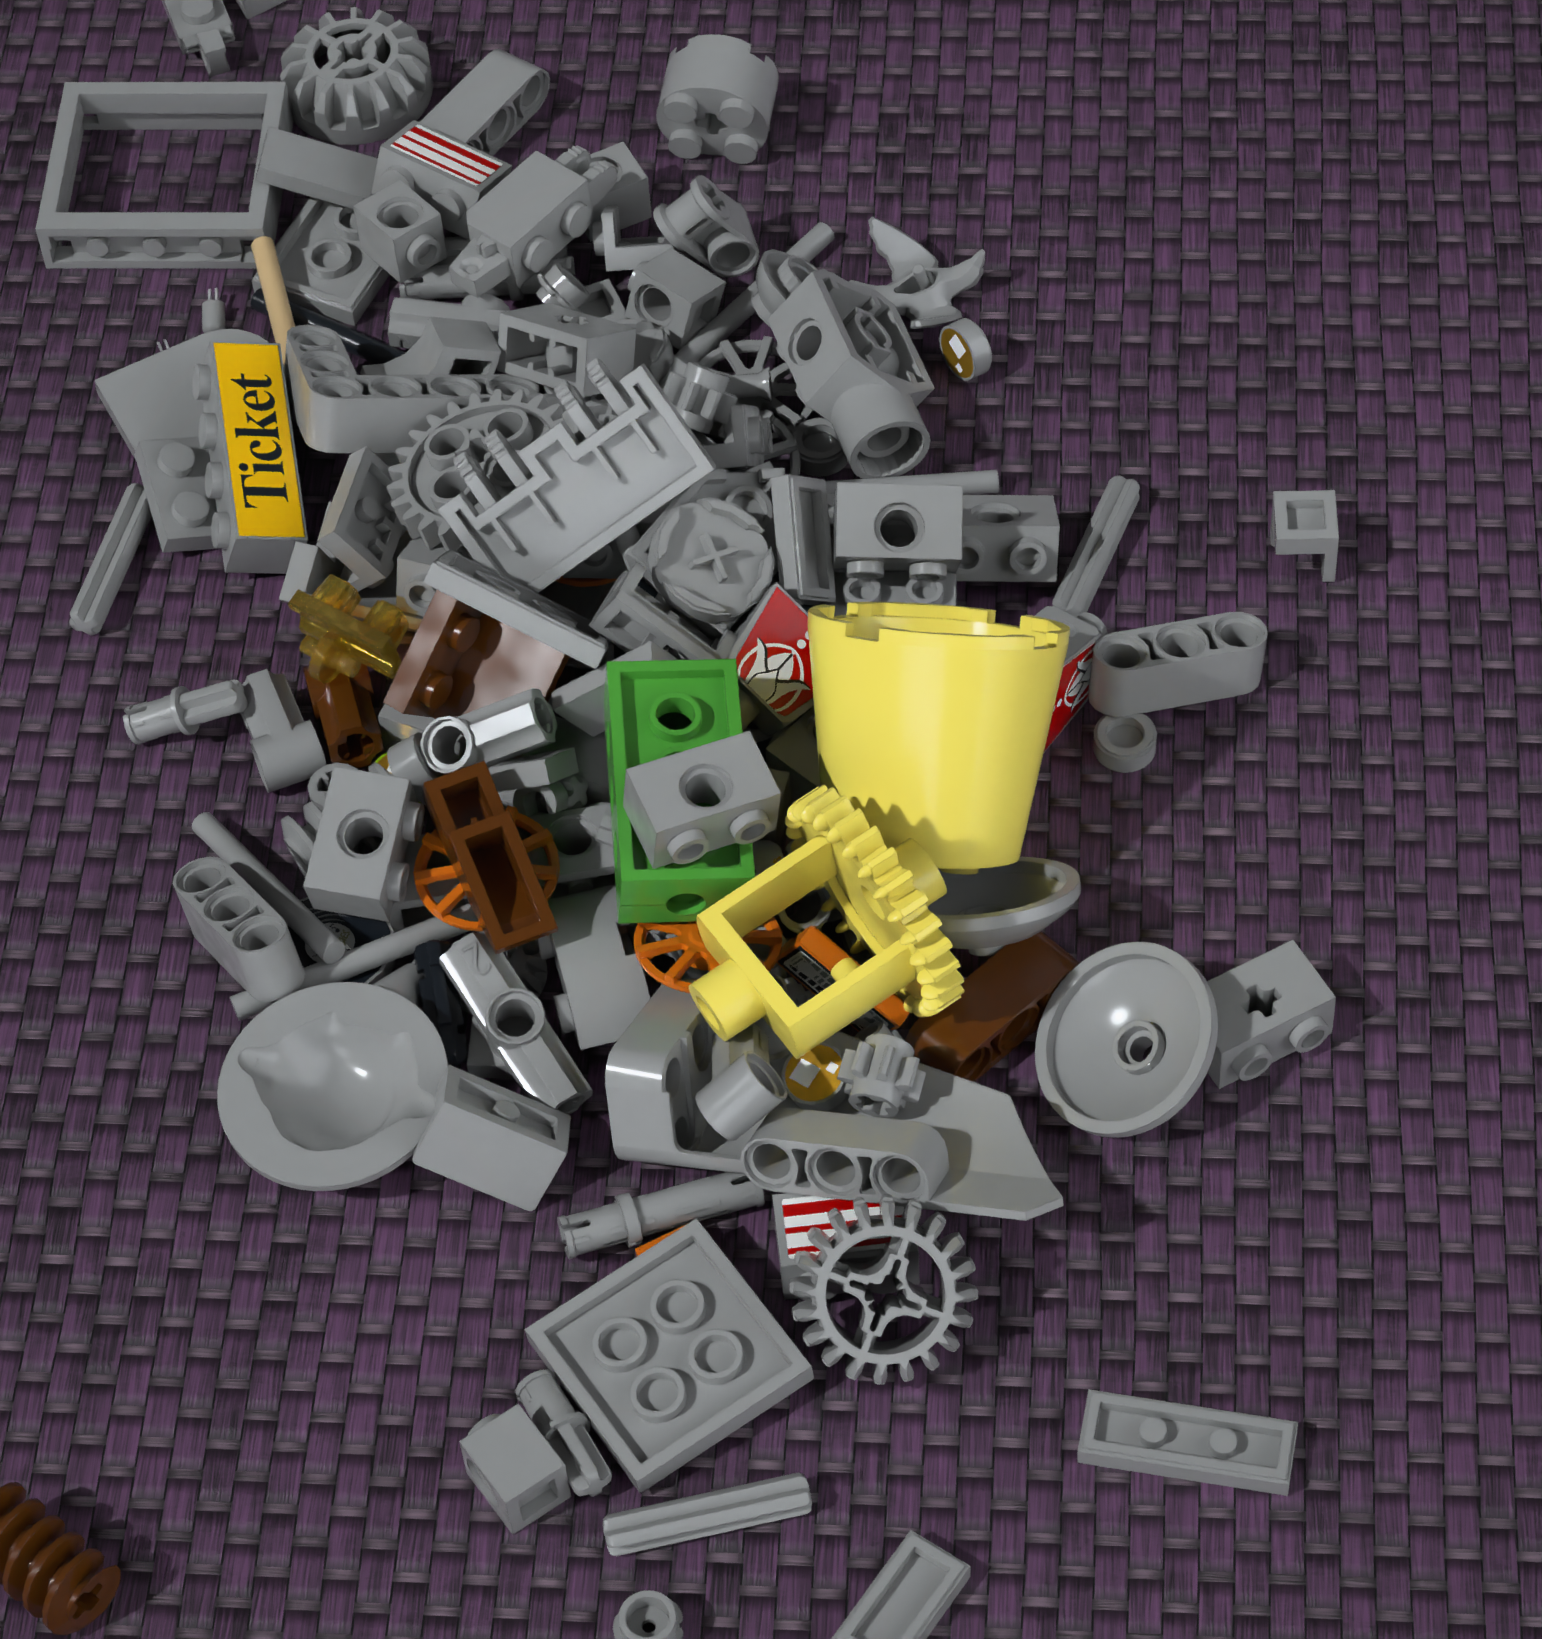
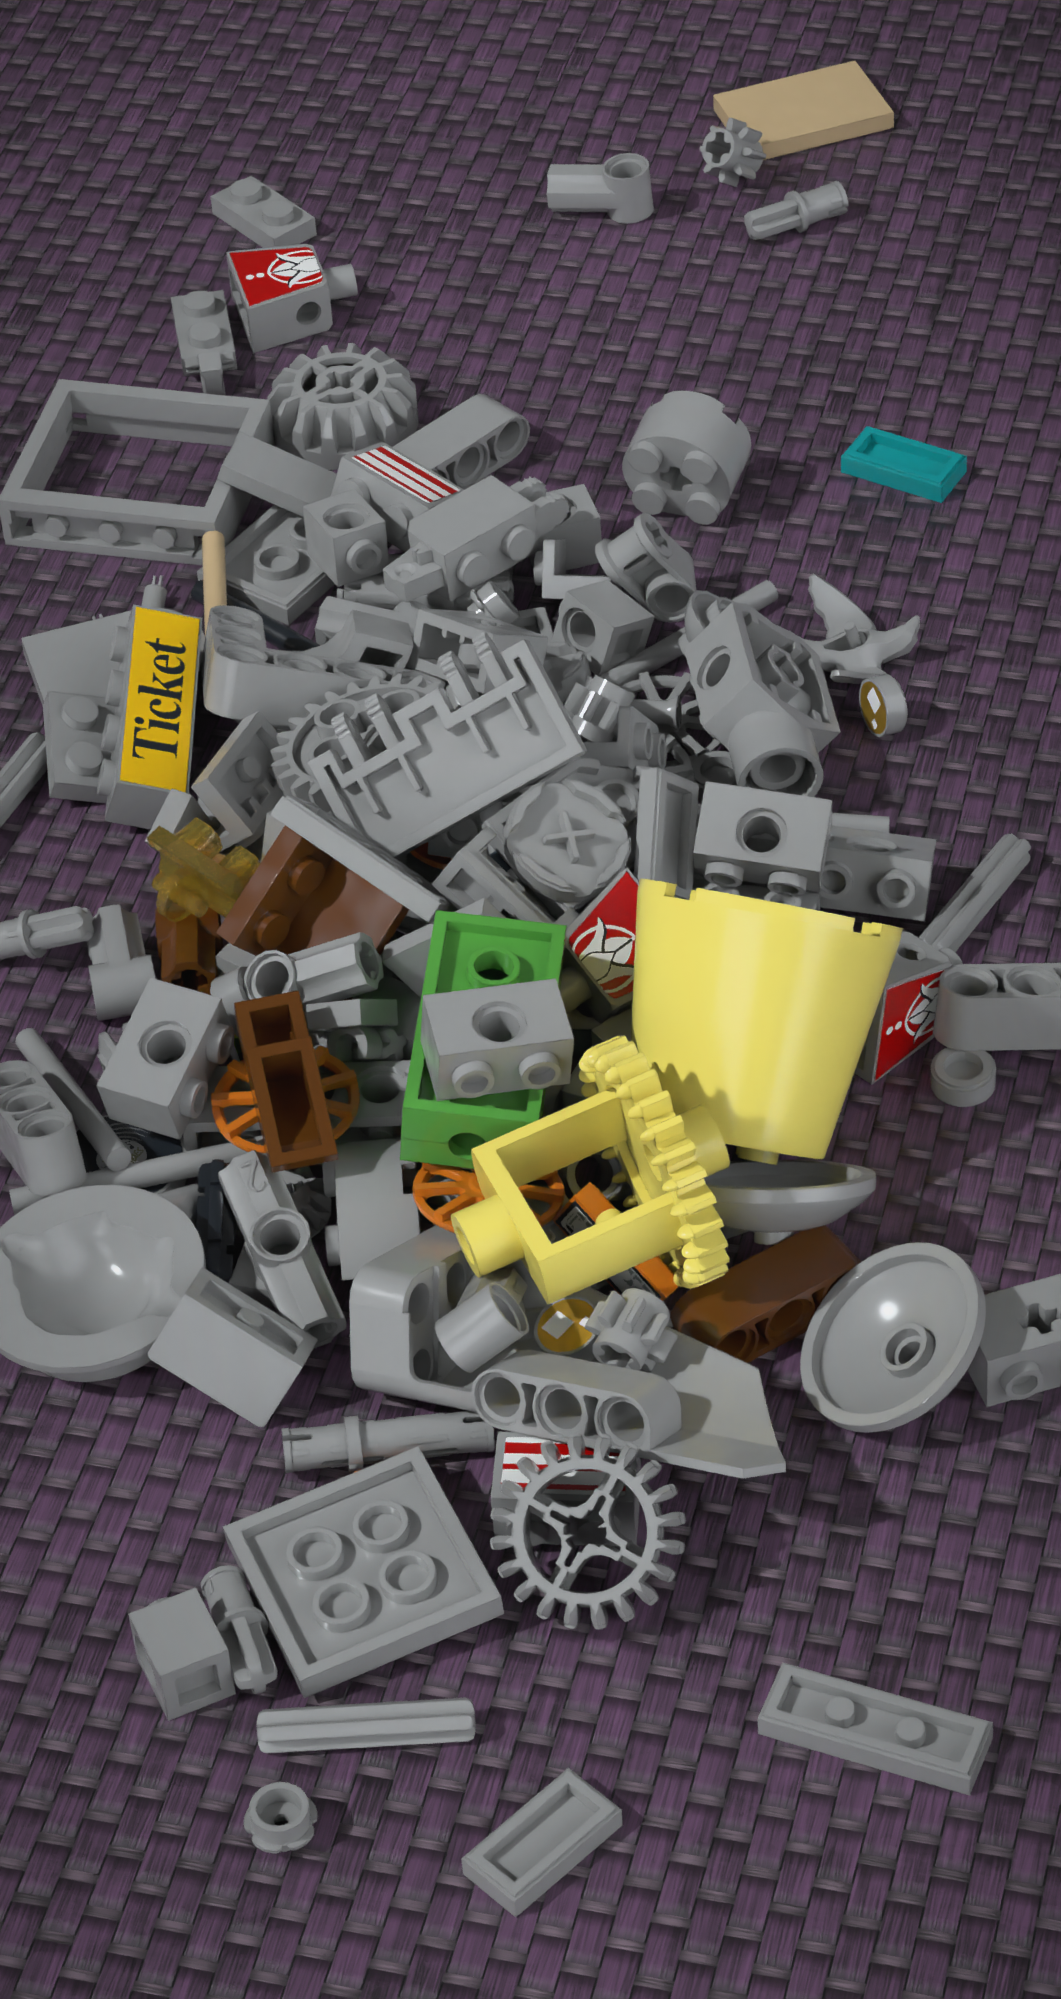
camera: 10 degrees right, 10 degrees down
none -> teal tile [841,426,967,503]

